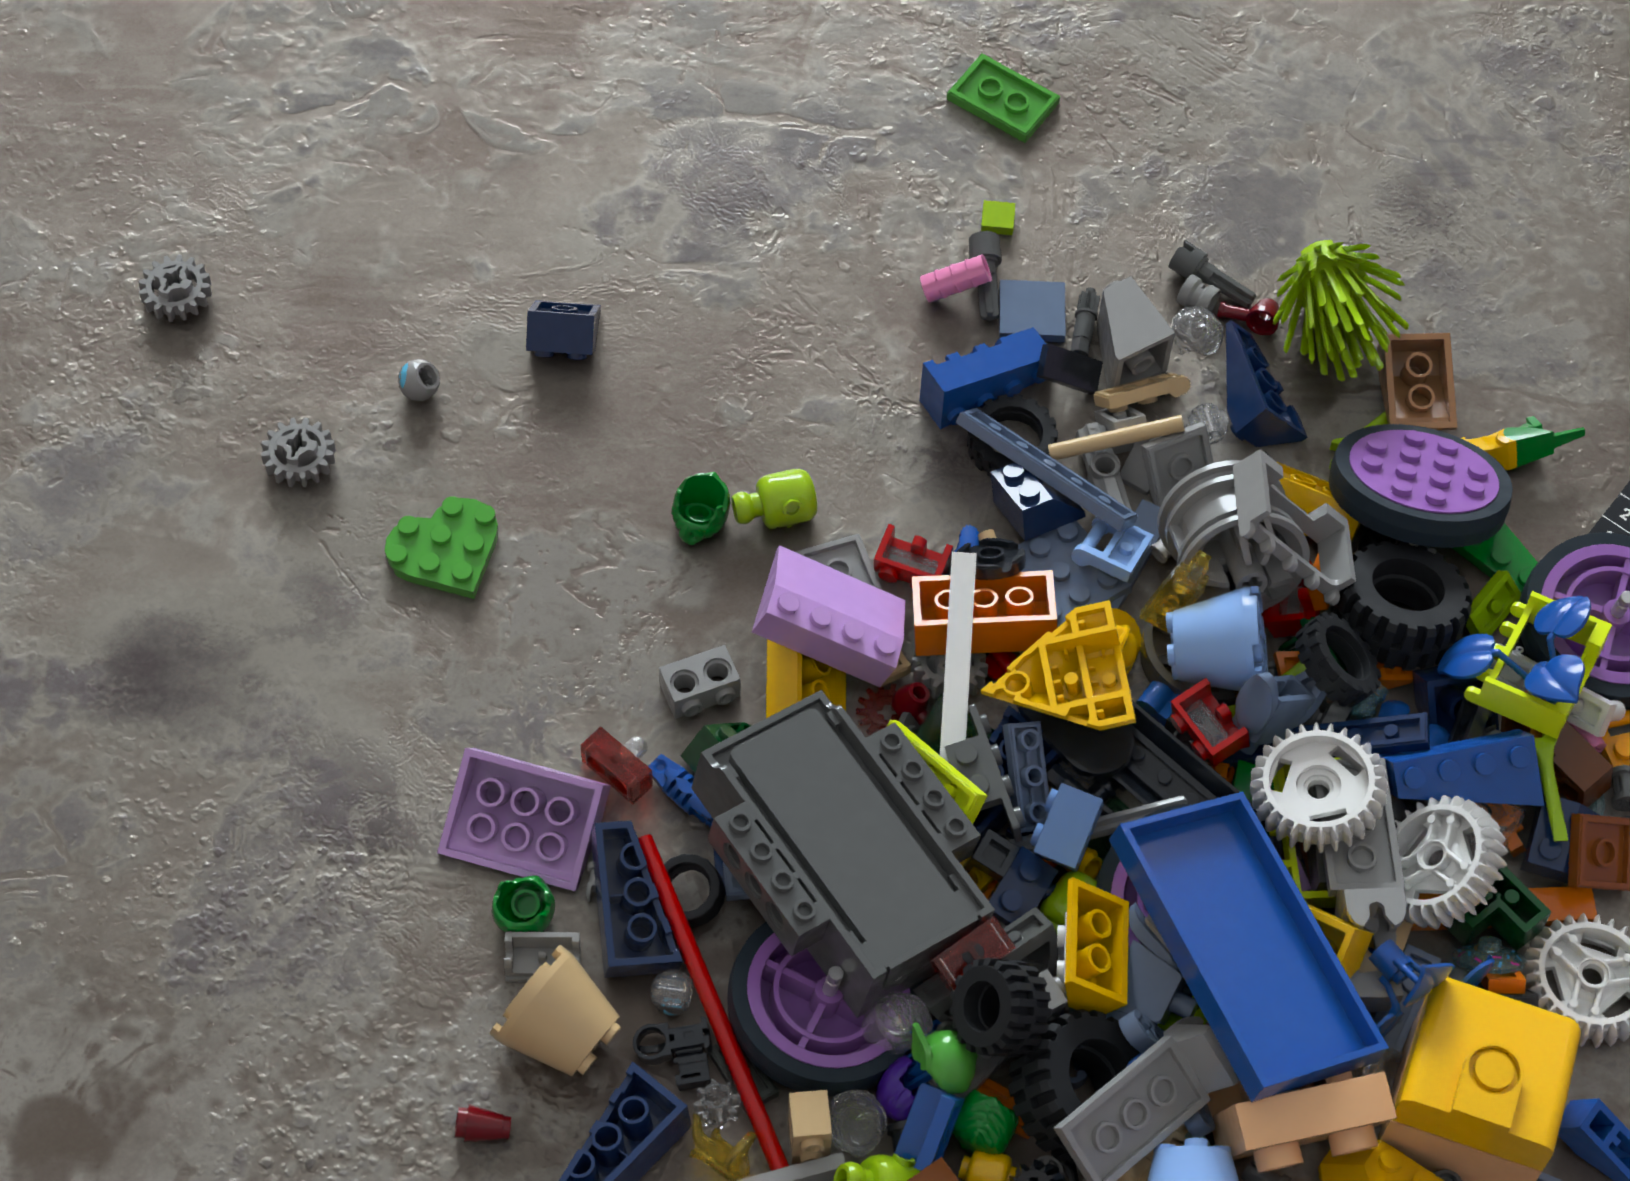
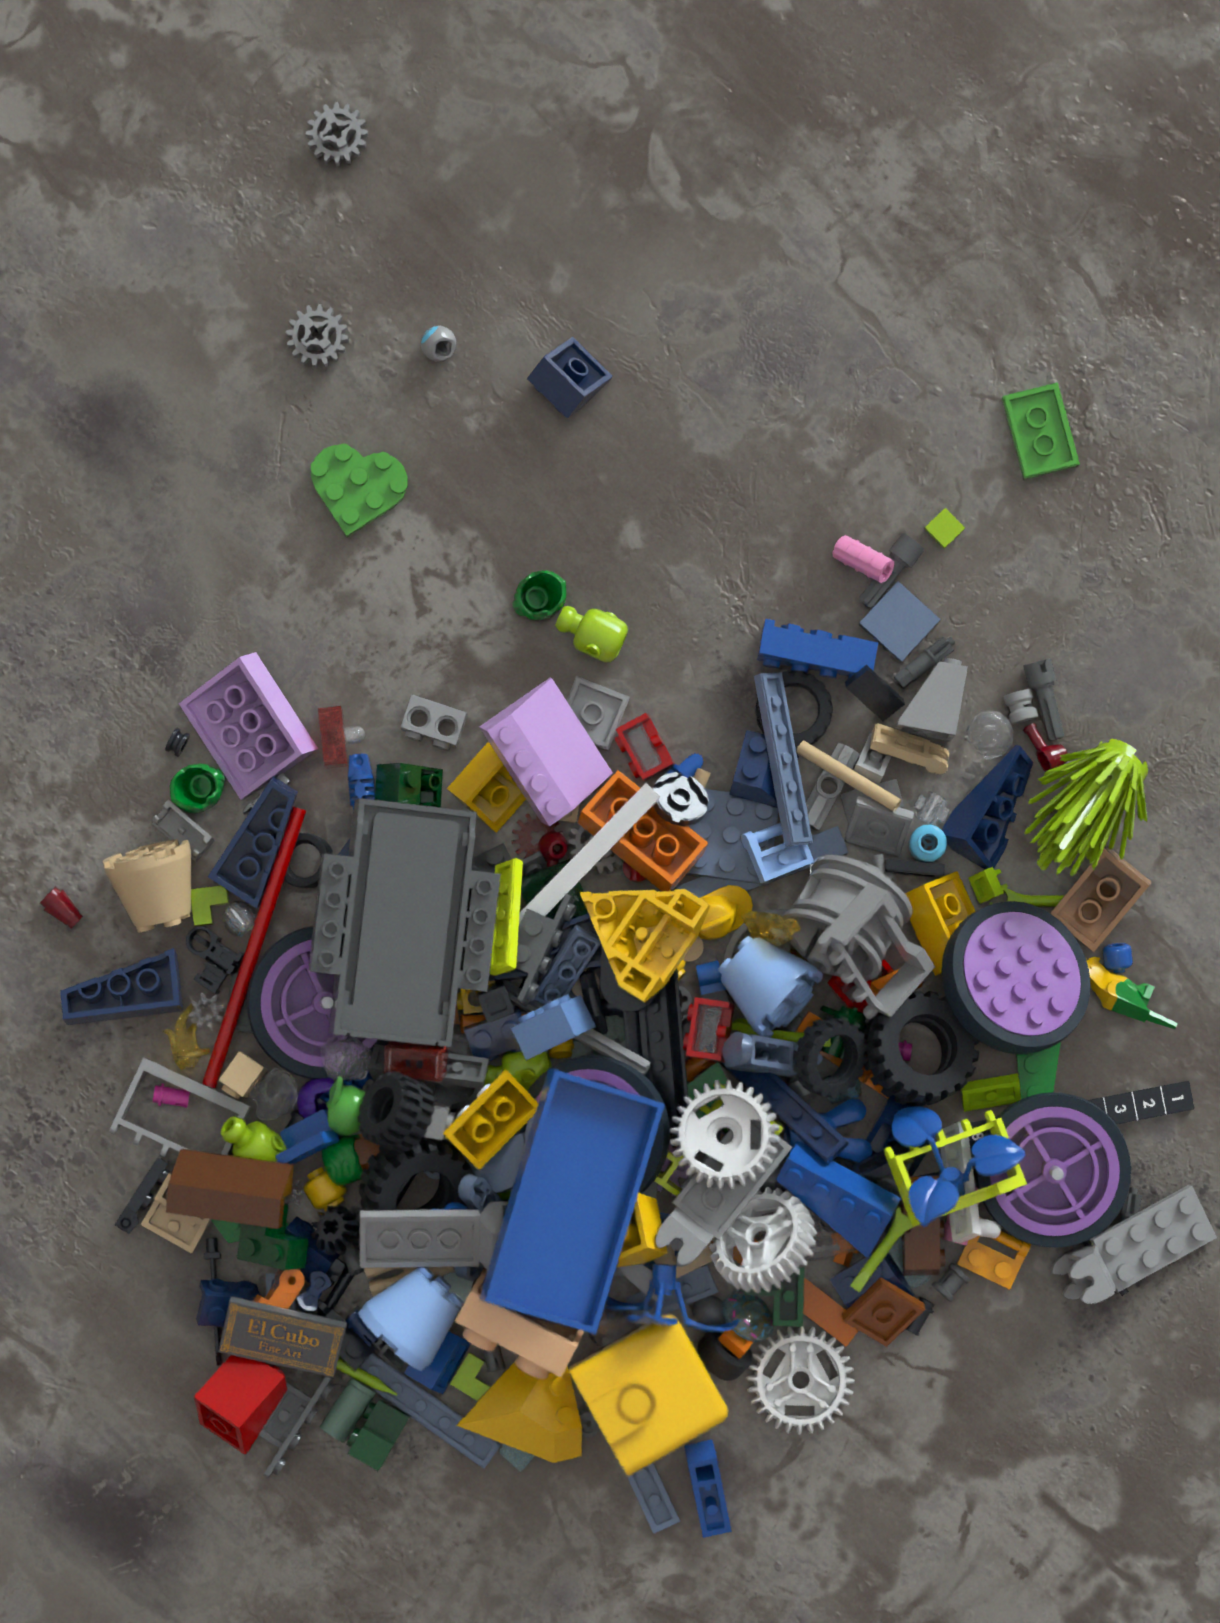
camera: 40 degrees right, 25 degrees up
none -> black bush [165,728,190,757]
none -> lime piece [191,885,229,927]
none -> medium azure head [908,824,947,863]
none -> lime tile [968,867,1008,904]
none -> blue piece [1102,943,1133,973]

